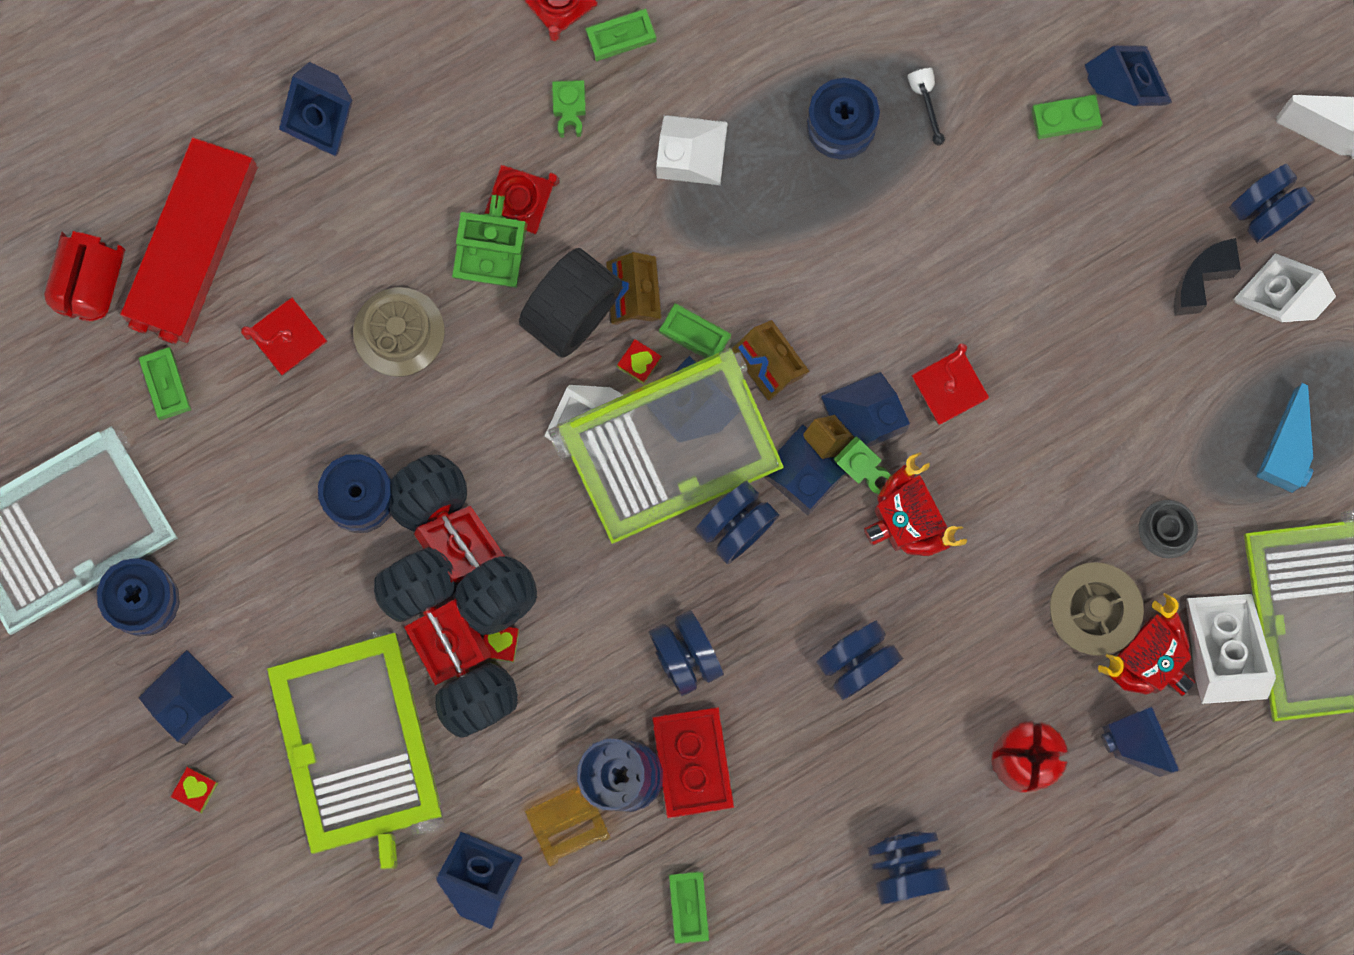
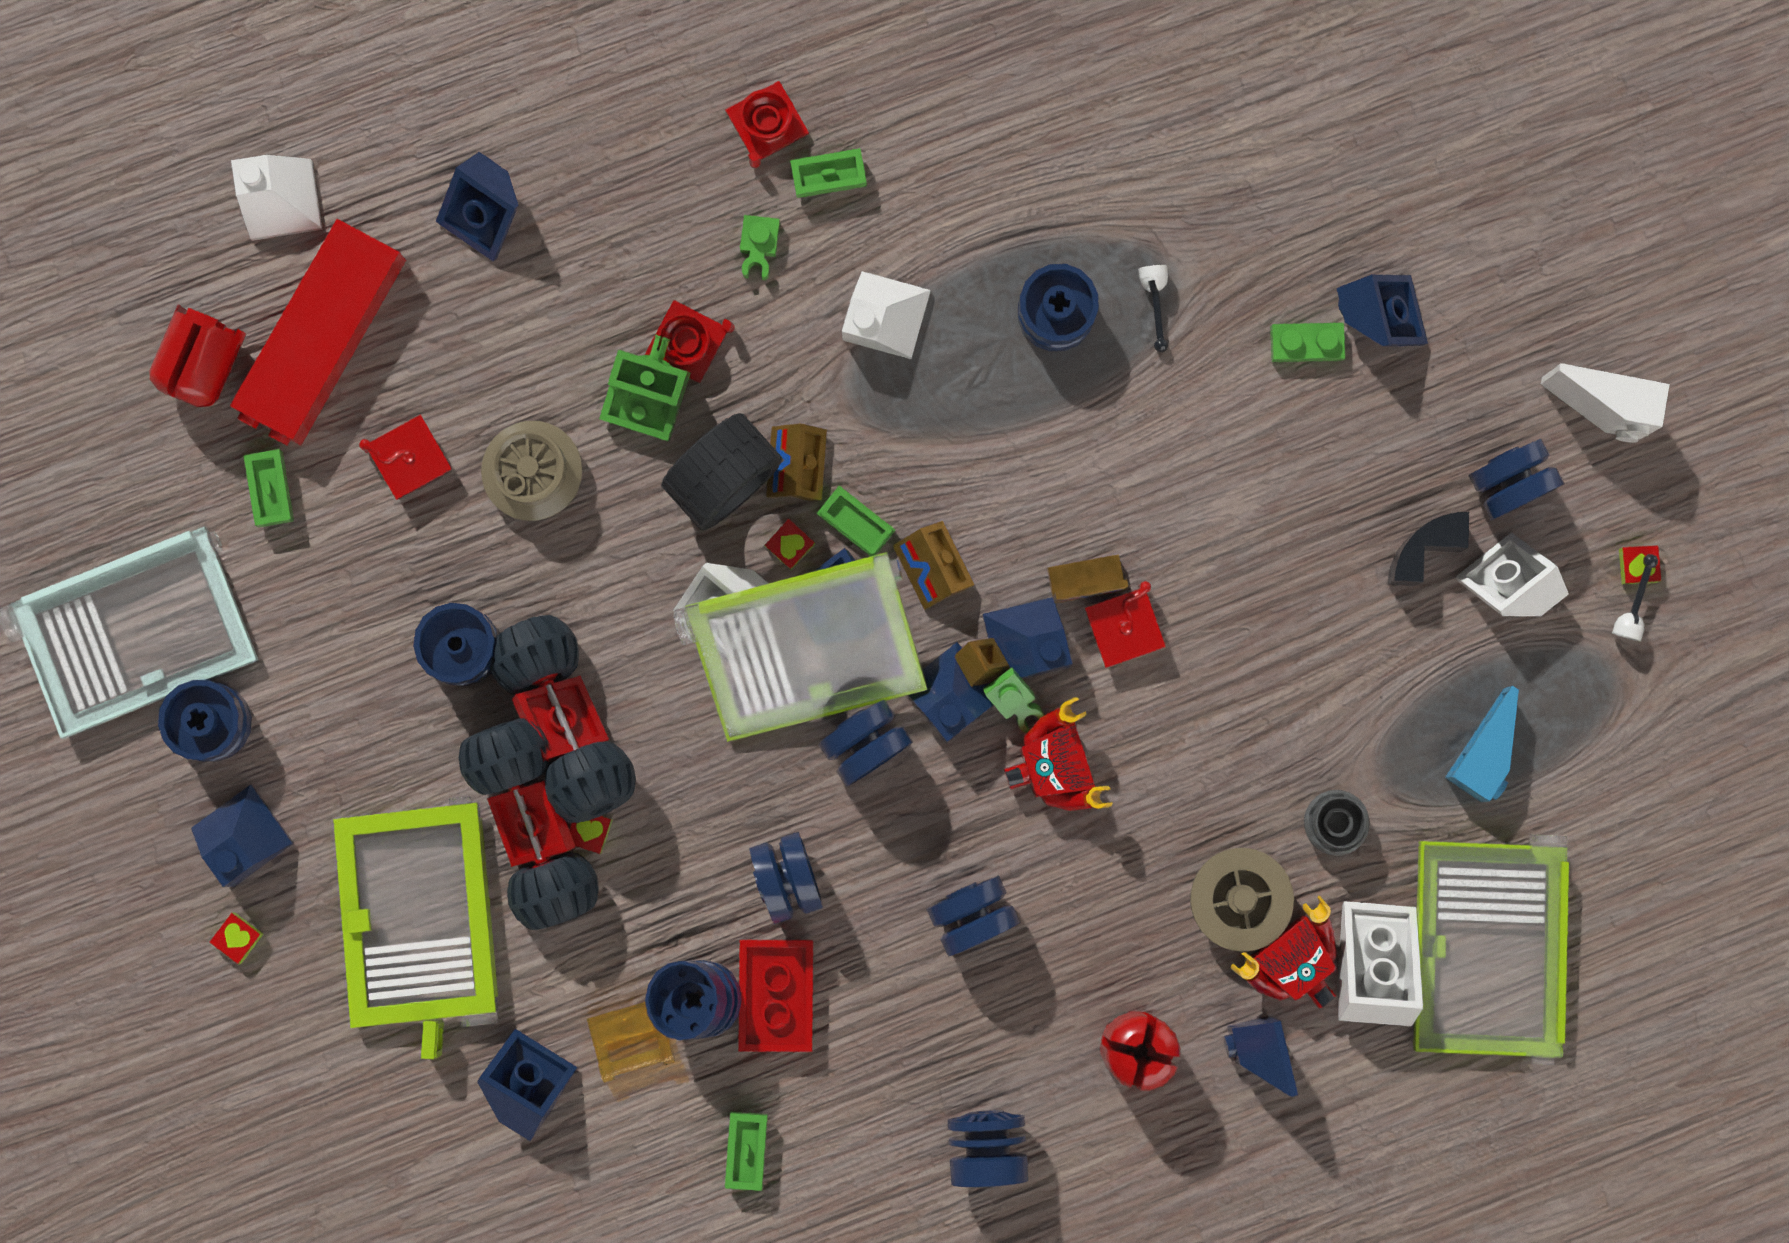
camera: 10 degrees right, 5 degrees up
none -> white slope [231,155,322,241]
none -> pearl gold panel [1047,554,1128,604]

